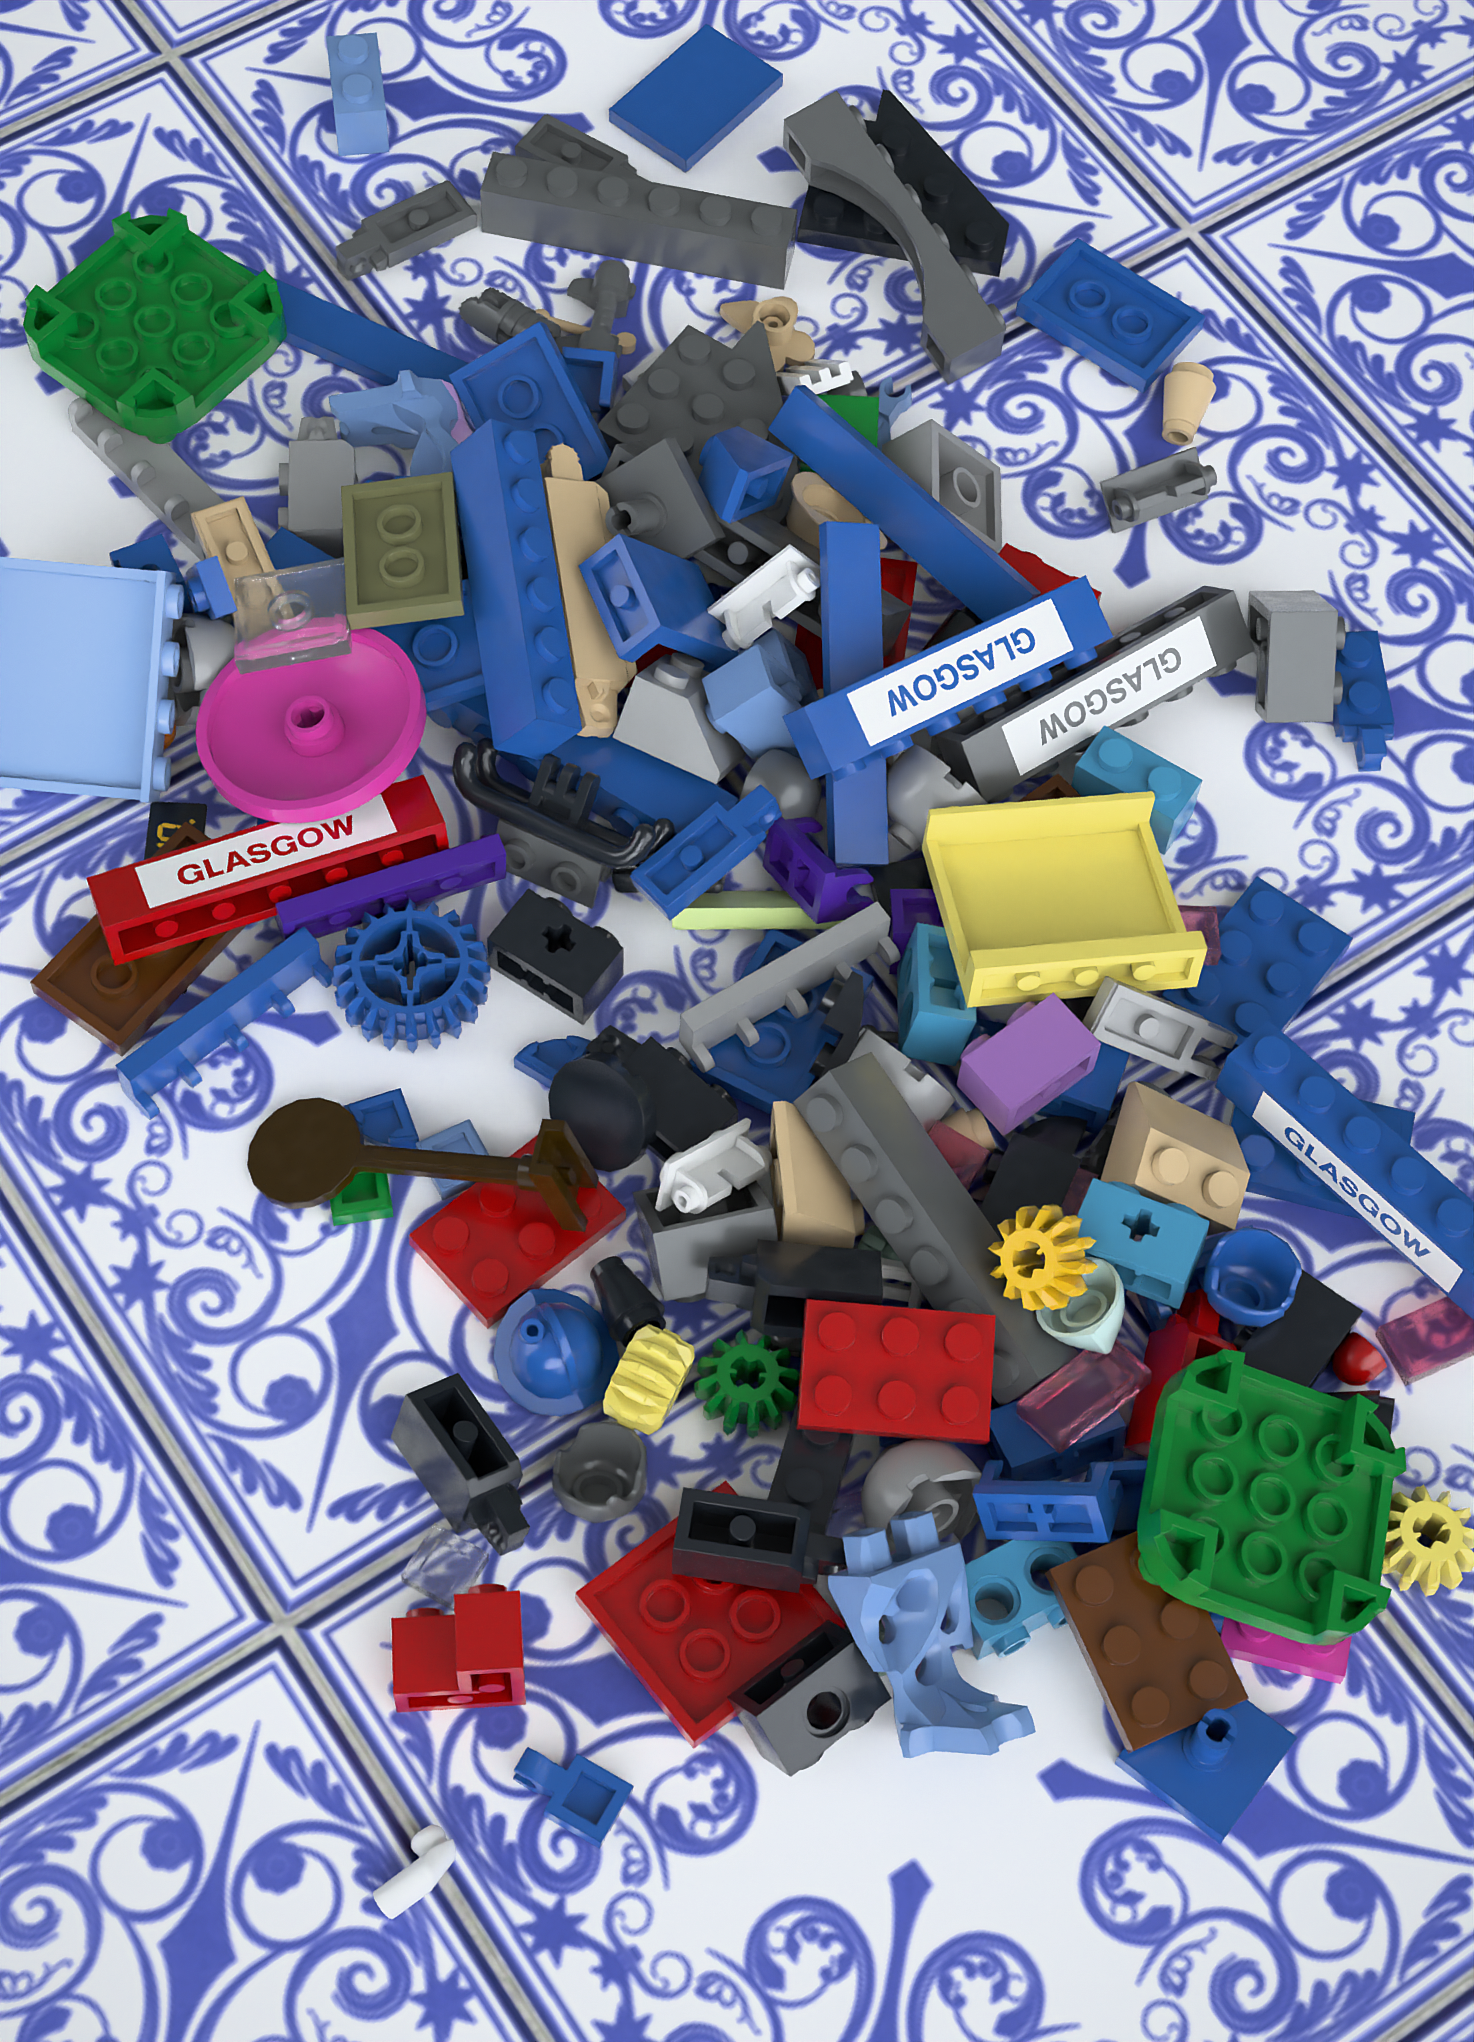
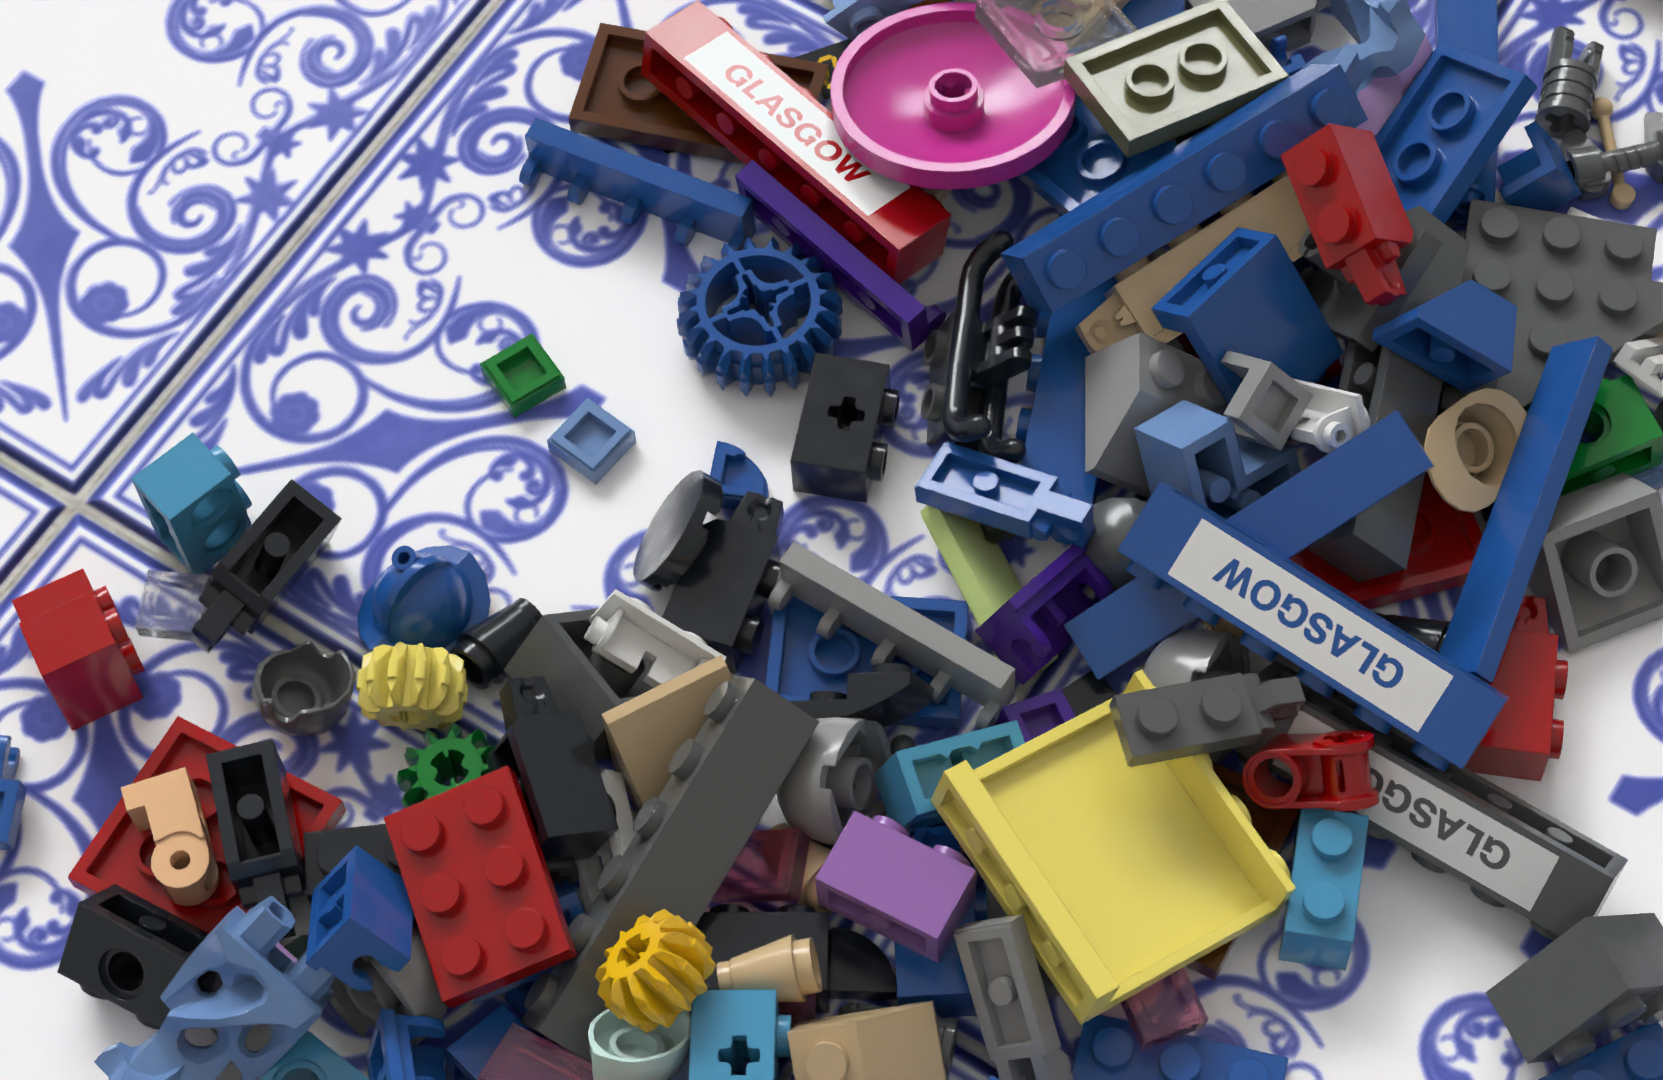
camera: 75 degrees right, 0 degrees up
dark brown piece [247,1097,599,1232] -> none
blue tile [344,1088,419,1149] -> none
red plate [409,1135,626,1329] -> none
none -> light nougat leg [120,767,220,906]
none -> dark azure brick [131,432,252,579]
none -> blue hinge [305,845,413,991]
none -> tan cone [717,934,822,1002]
none -> dark grey hinge [1109,673,1306,767]
none -> light grey panel [1221,350,1313,451]
none -> red piece [1242,730,1380,811]
none -> red hinge [1280,123,1414,306]

